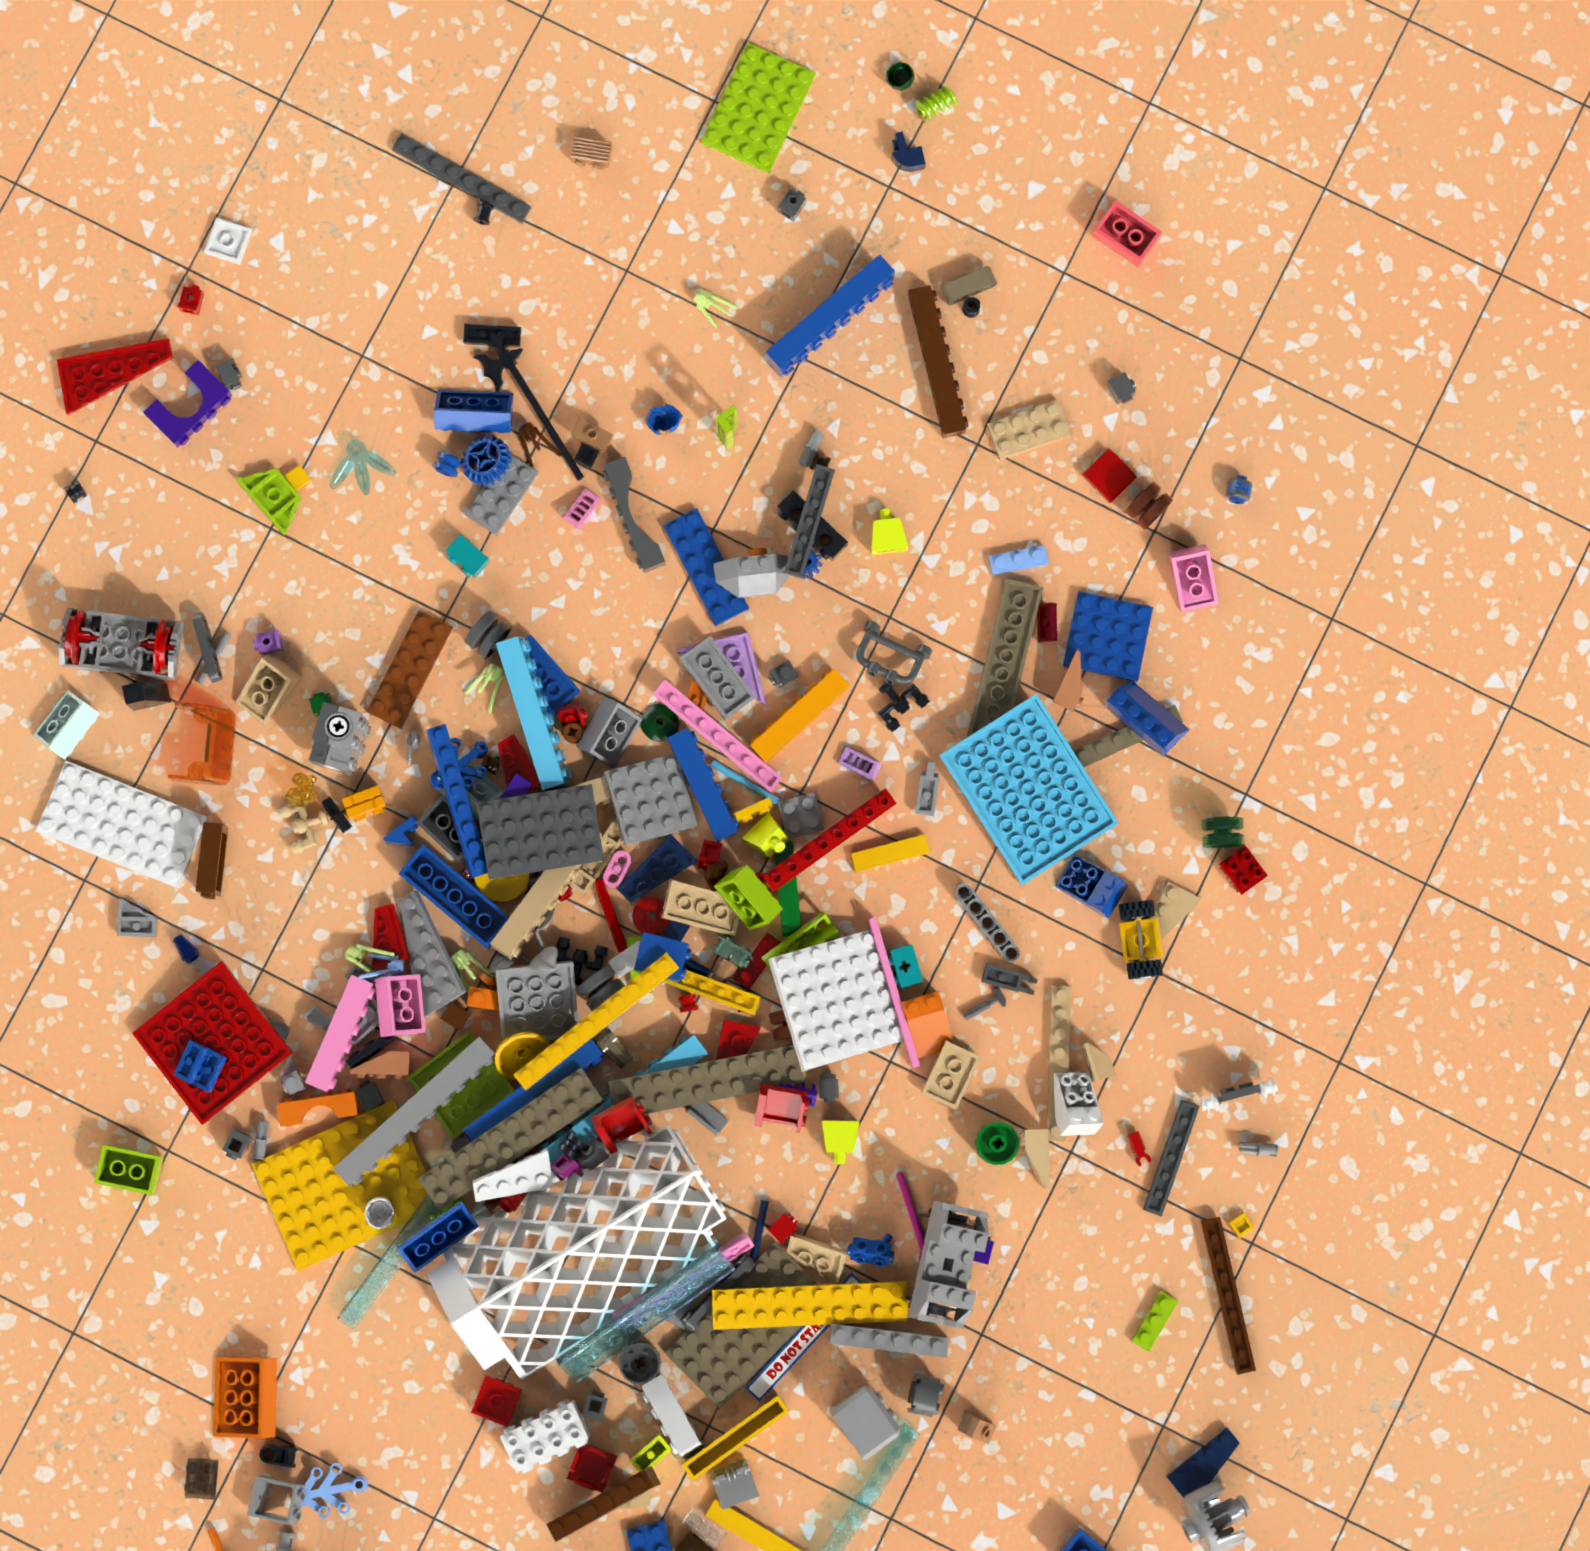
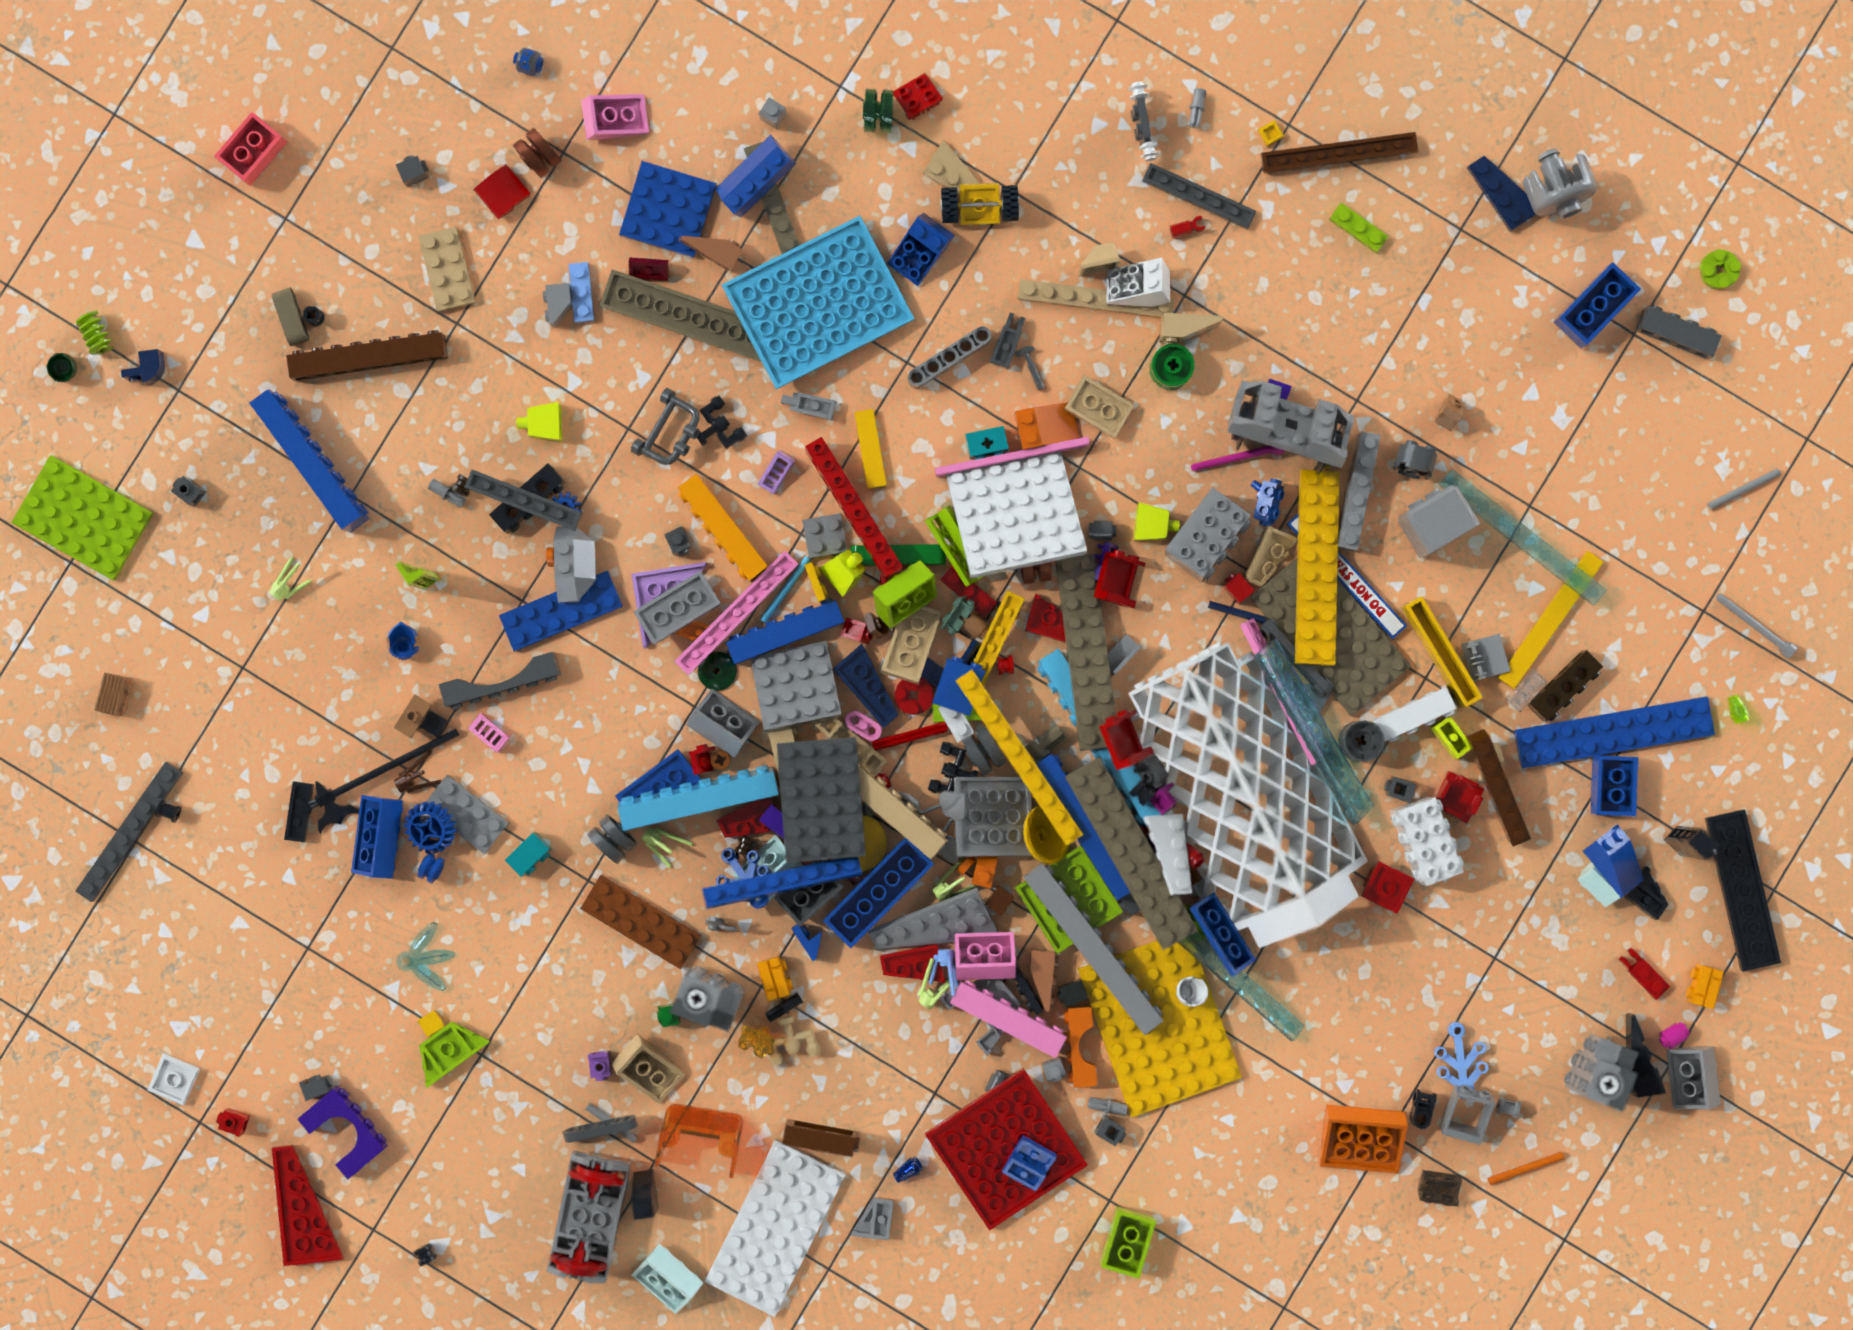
camera: 85 degrees left, 5 degrees up
none -> light grey slope [543,283,573,327]
none -> light grey brick [759,97,787,129]
none -> light grey brick [1164,487,1251,583]

